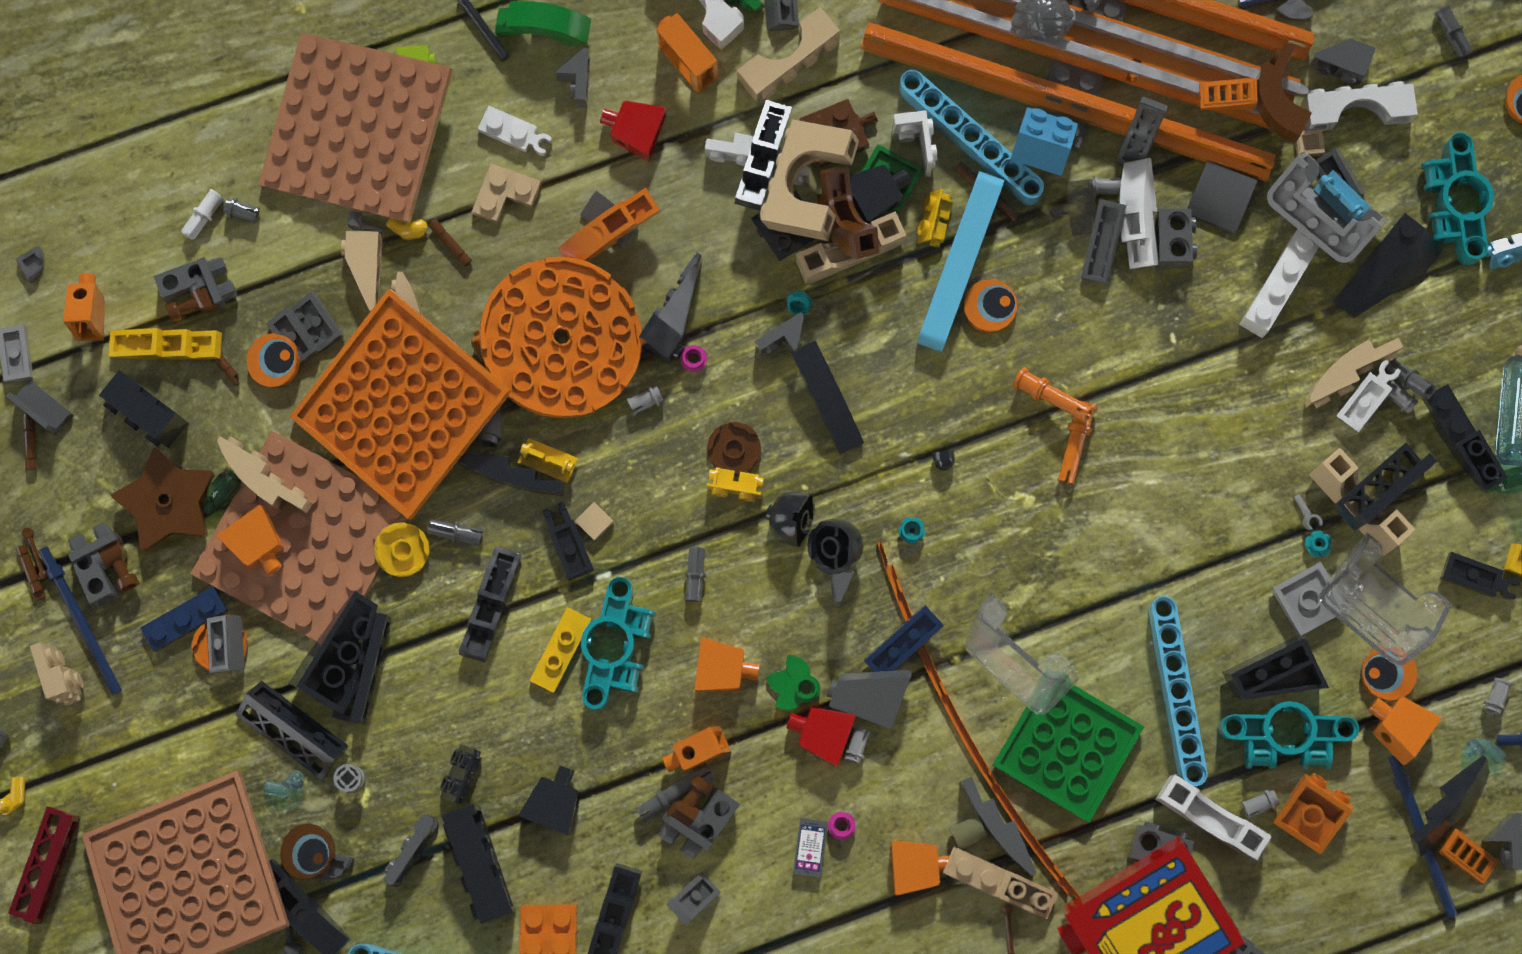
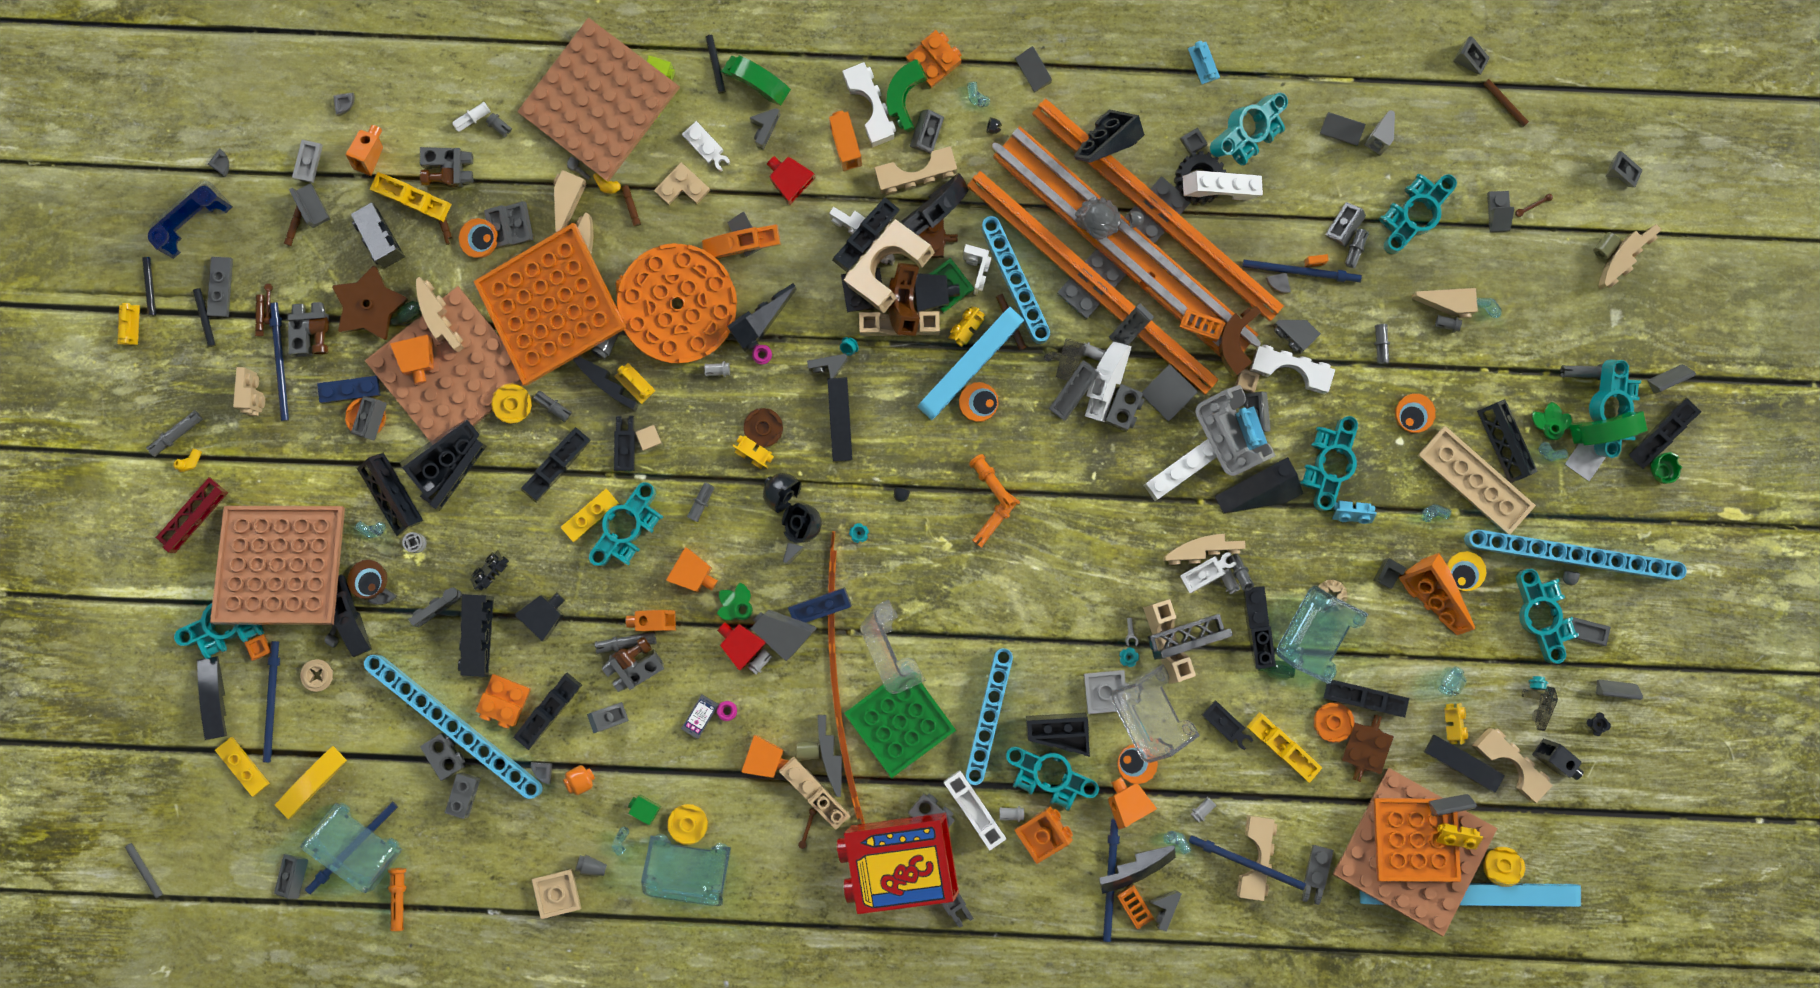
camera: 20 degrees right, 5 degrees up
dark azure brick [1010,107,1078,176] -> none
none -> black slope [901,173,970,235]

